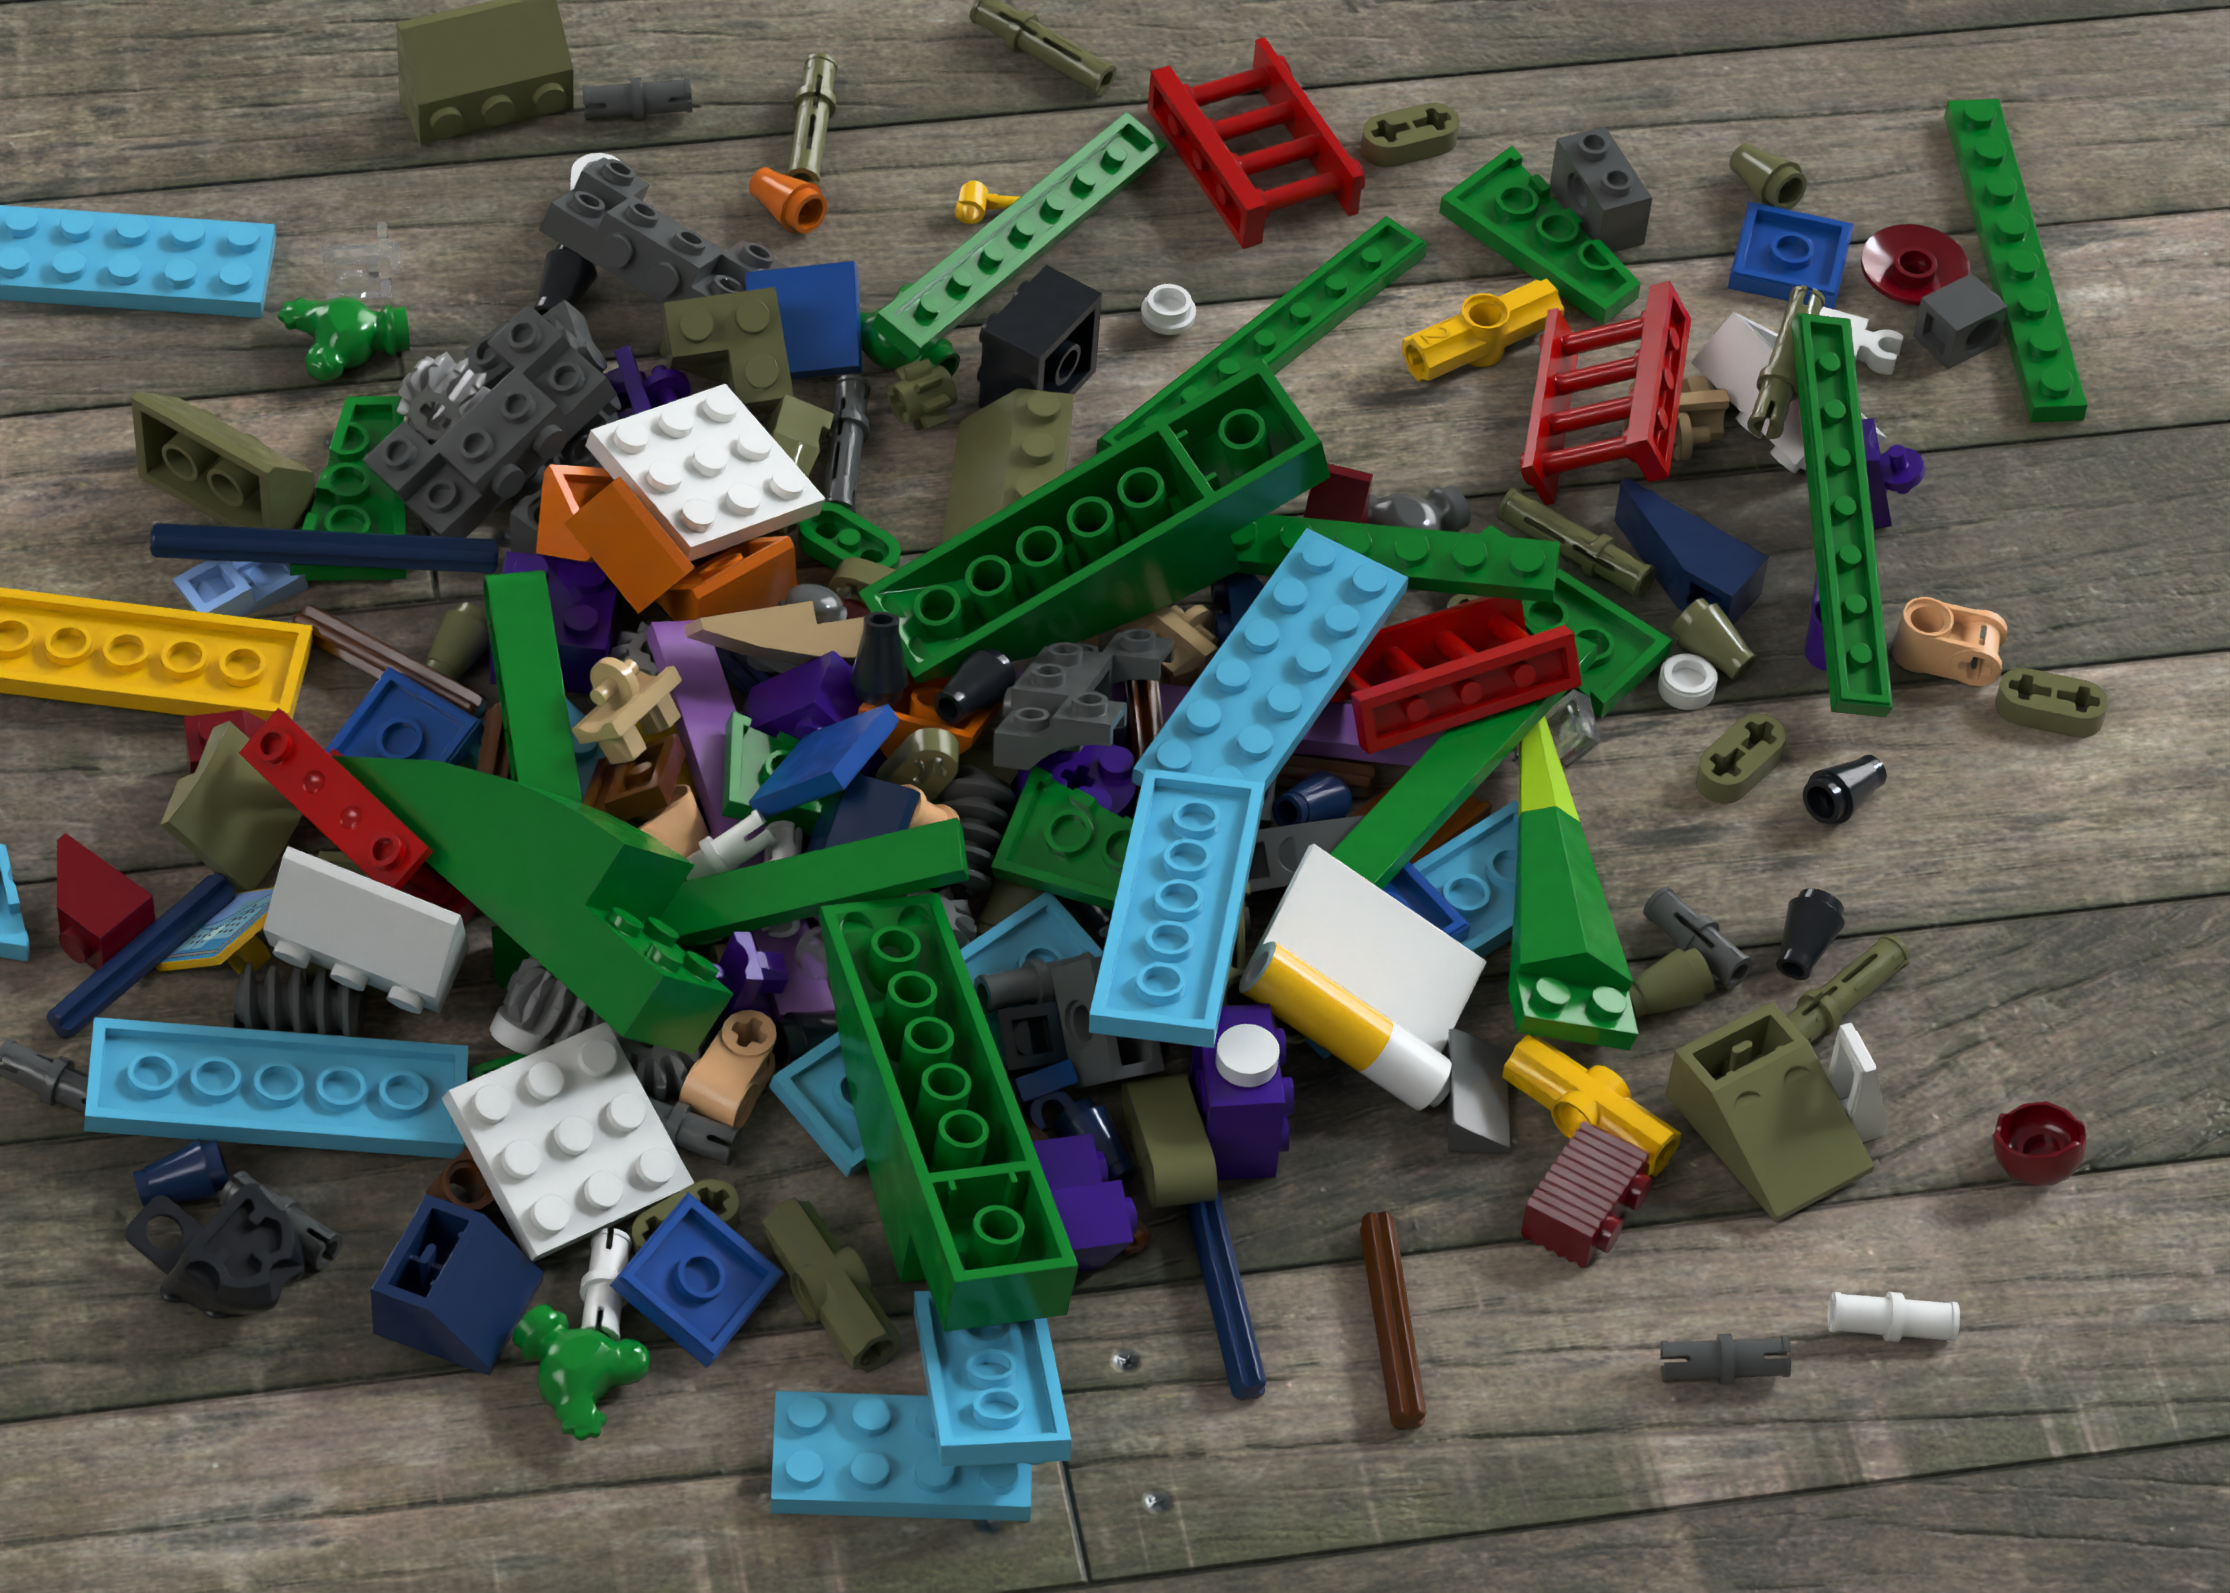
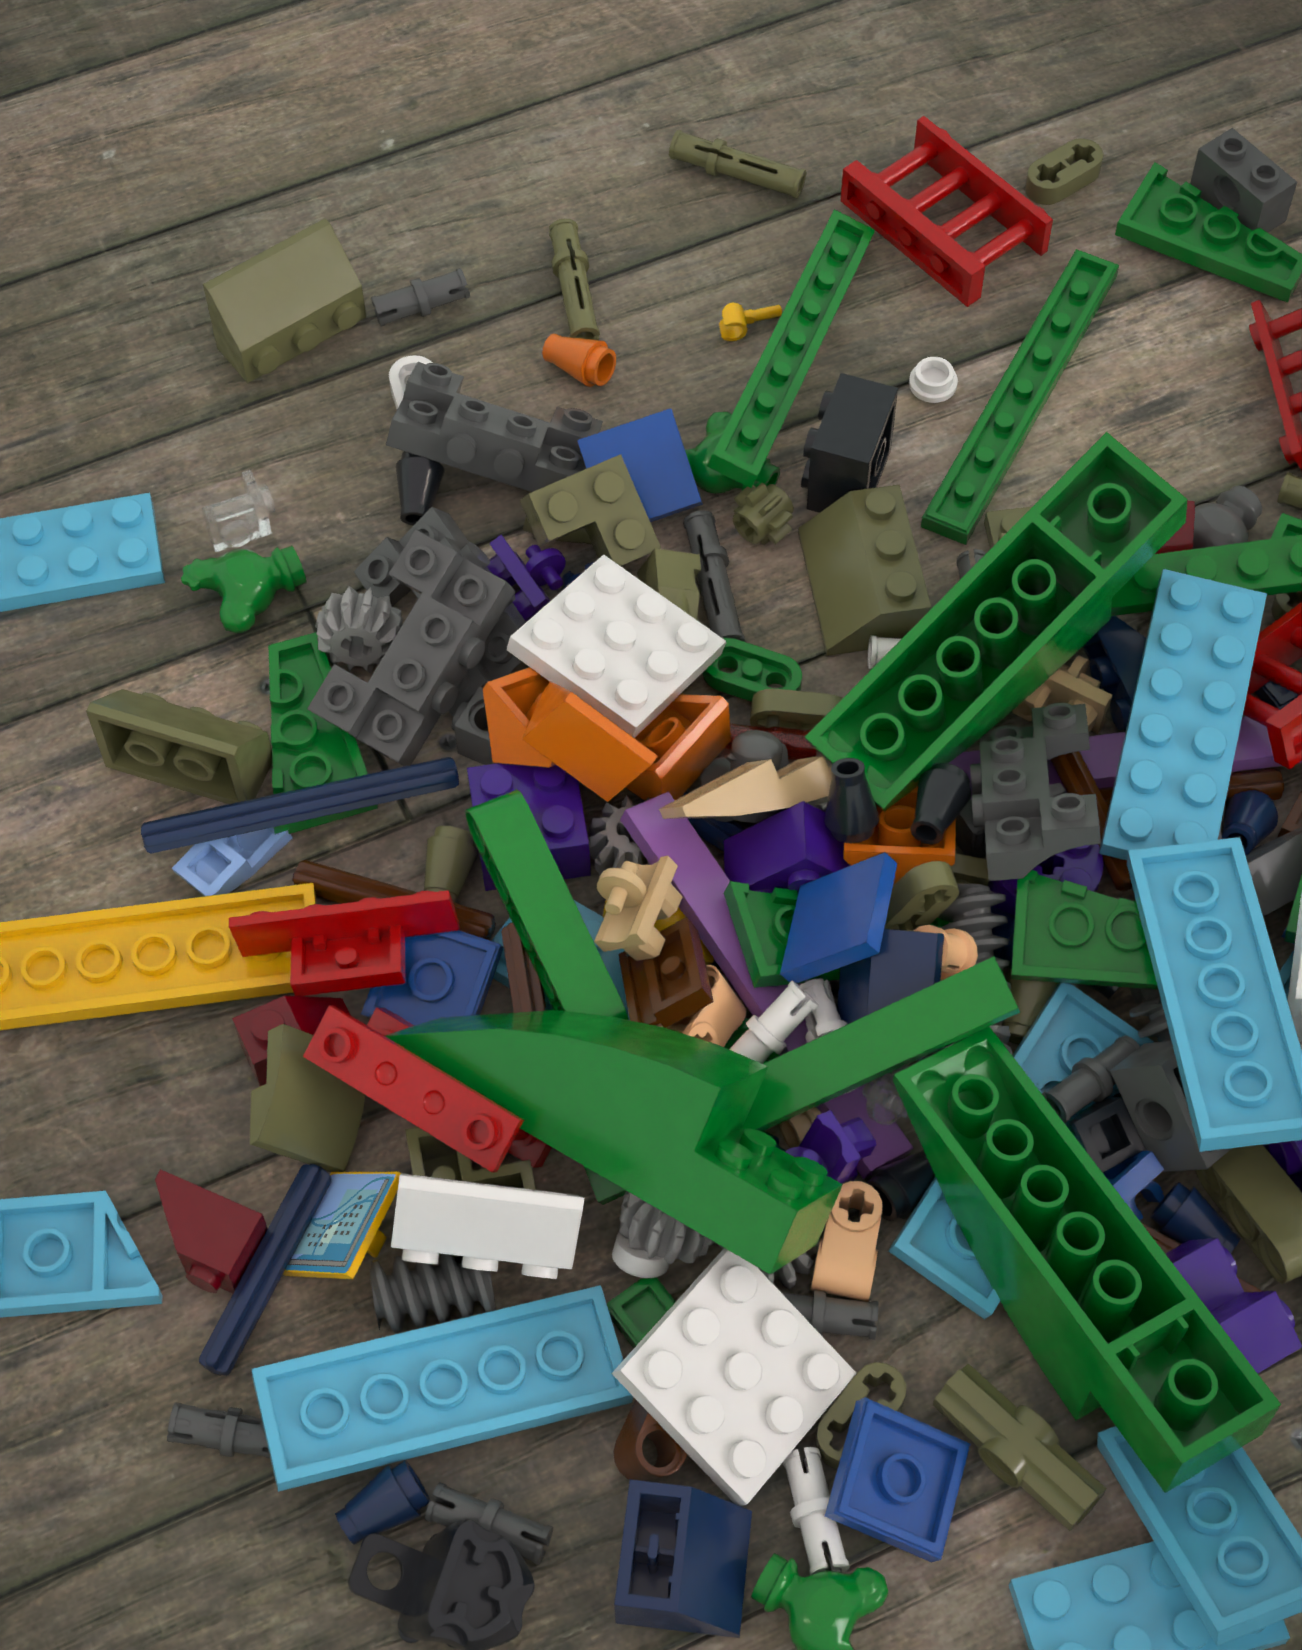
camera: 10 degrees left, 10 degrees up
yellow piece [1401,278,1564,382] -> none
none -> red bracket [228,890,460,996]

